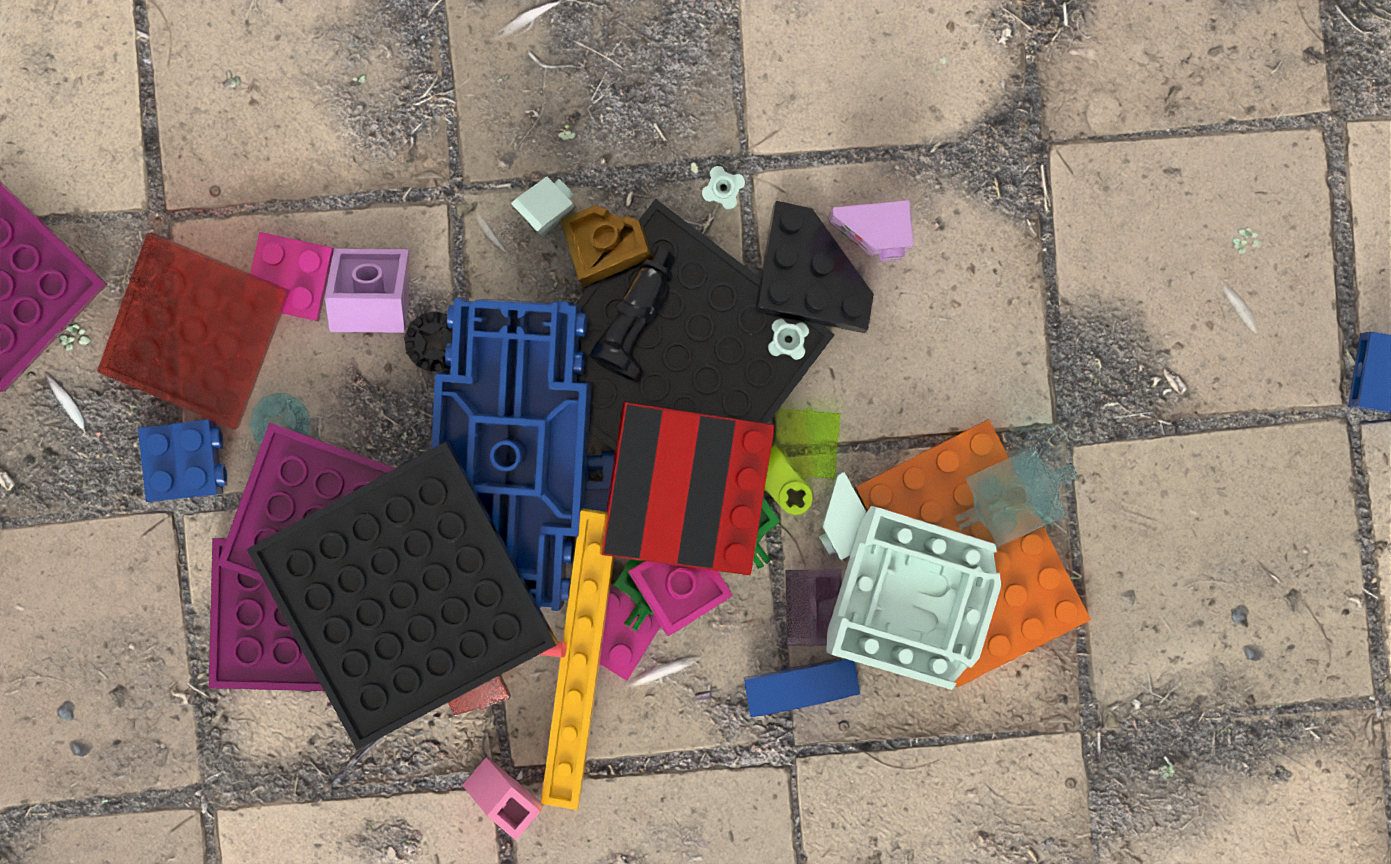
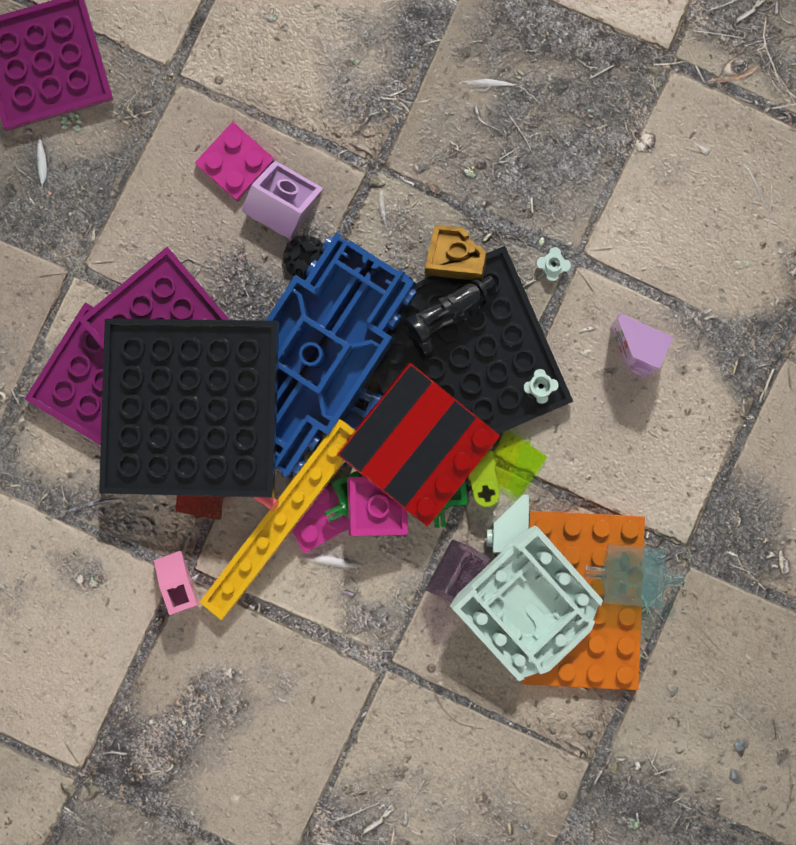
camera: 30 degrees right, 5 degrees down
clear red plate [97,232,290,430] -> none
blue plate [138,420,227,502] -> none
clear light blue gear [249,393,310,445] -> none
light aqua slope [511,177,575,238] -> none
blue slope [744,658,860,718] -> none
black plate [756,201,874,333] -> none

